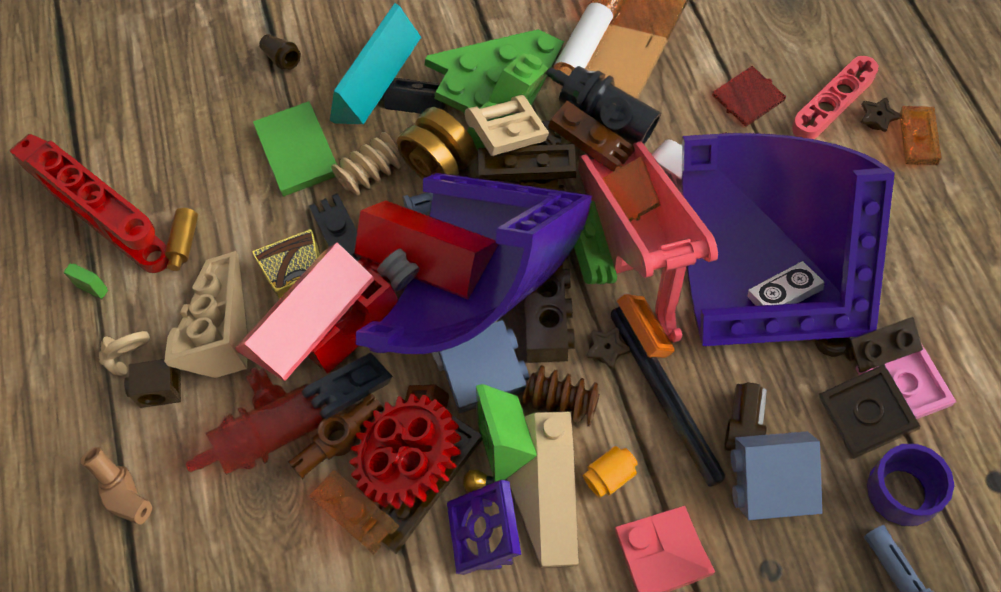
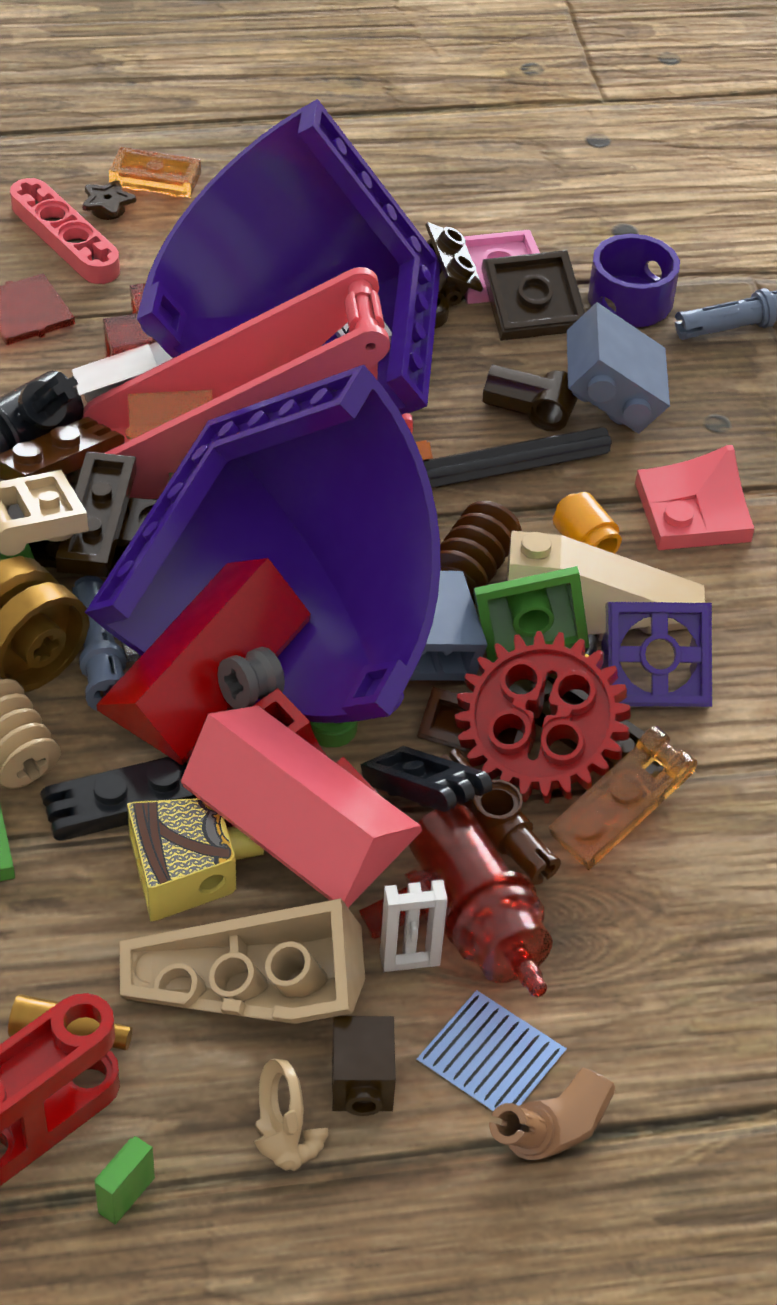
camera: 90 degrees left, 15 degrees down
none -> white sticker [72,344,158,396]
none -> white tile [380,880,447,972]
none -> light blue sticker [416,990,567,1111]

